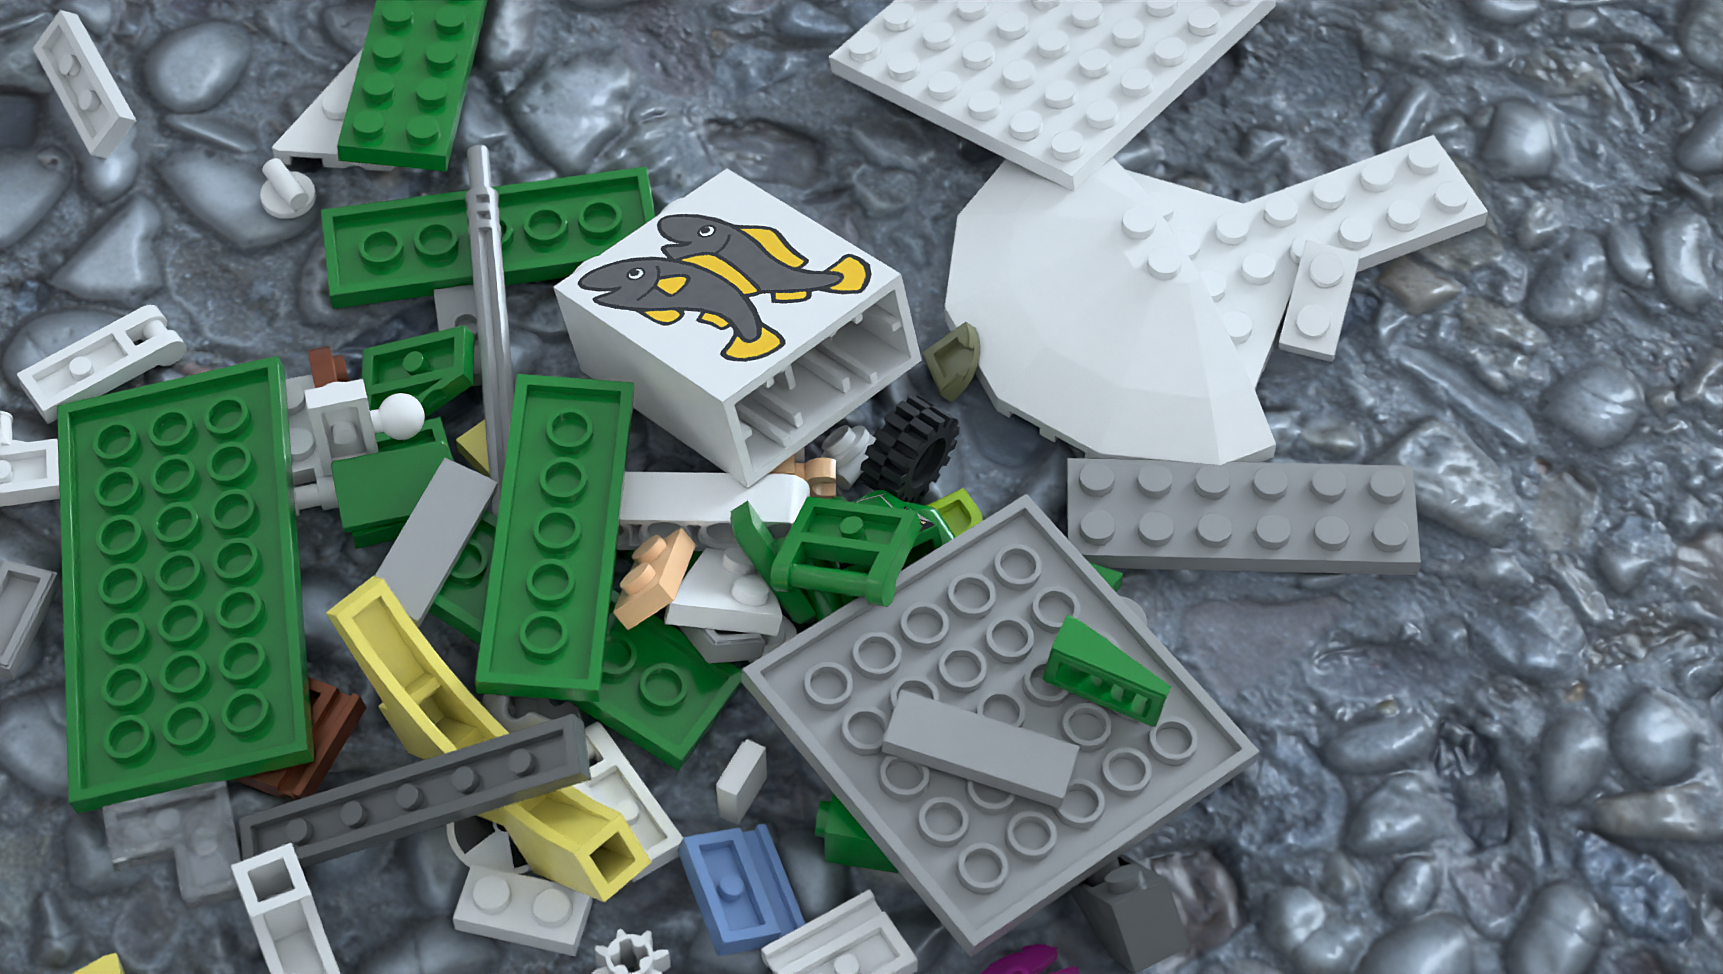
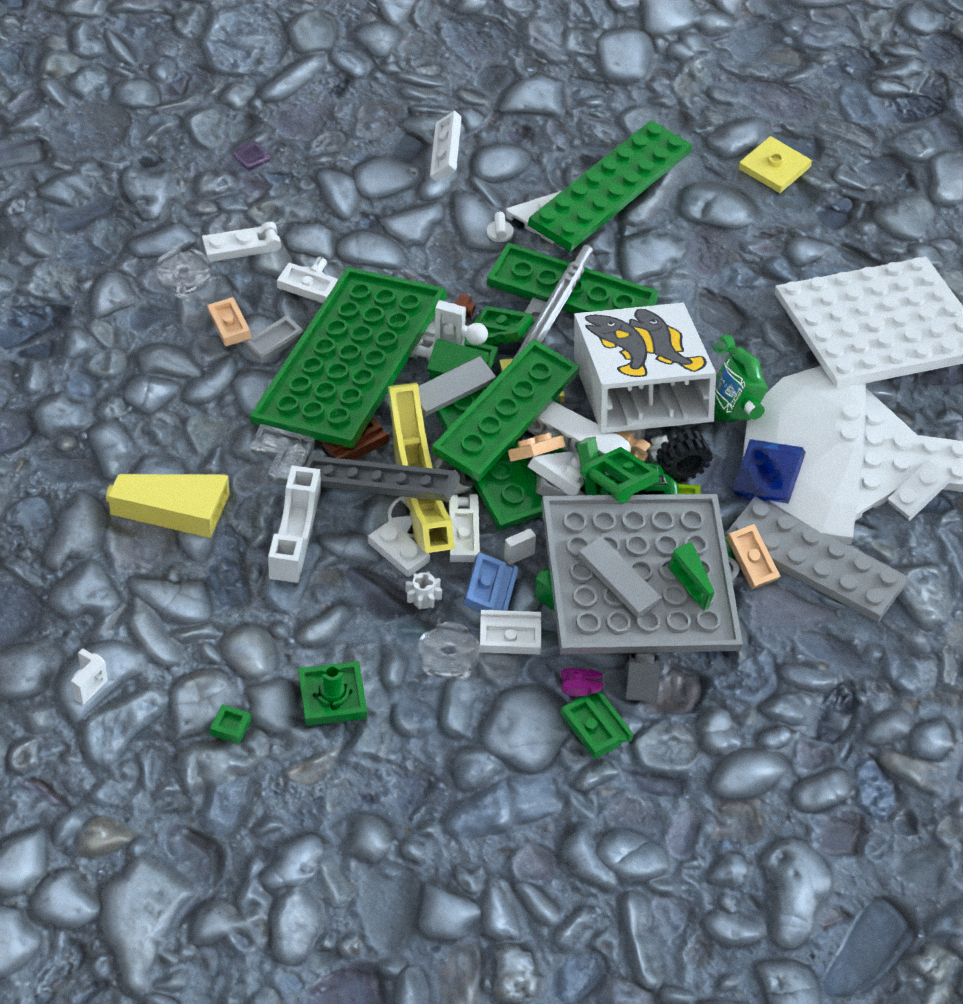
camera: 30 degrees right, 5 degrees down
white plate [17,305,186,424] -> none
olive tile [922,321,980,402] -> none
none -> green torso [713,335,768,423]
none -> light nougat plate [726,524,780,590]
none -> clear blue tile [732,439,806,504]

